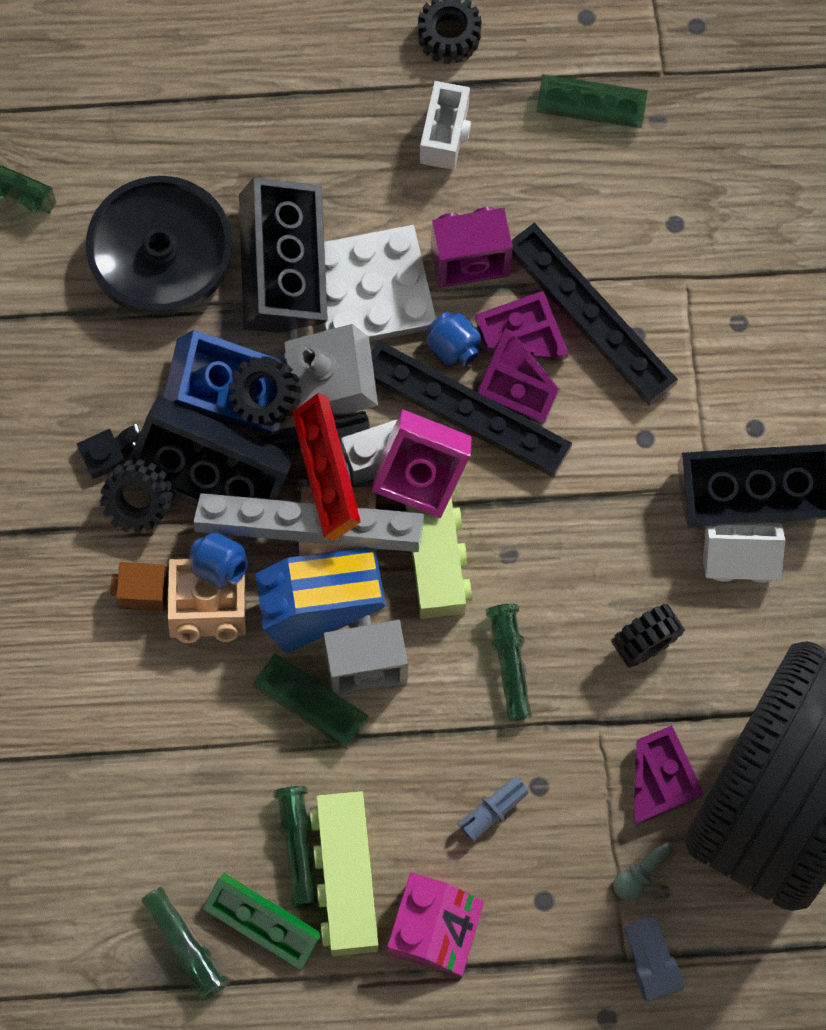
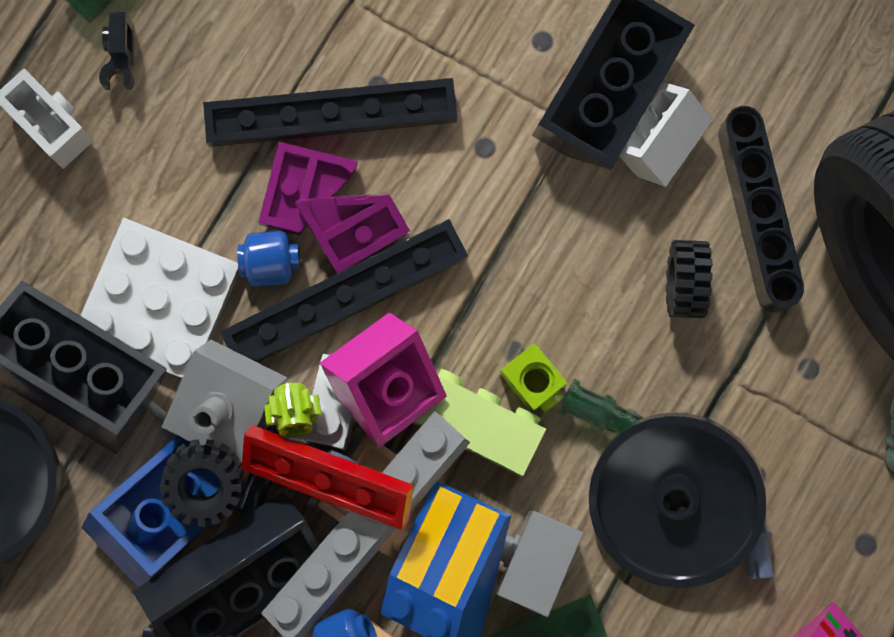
camera: 55 degrees left, 10 degrees up
magenta brick [431,207,513,288] -> none
magenta wing [633,725,704,826] -> none
none -> black plate [99,12,134,90]
none -> lime gear [264,383,322,438]
none -> lime brick [500,343,567,413]
none -> black dish [588,412,766,588]
none -> black beam [718,106,804,313]

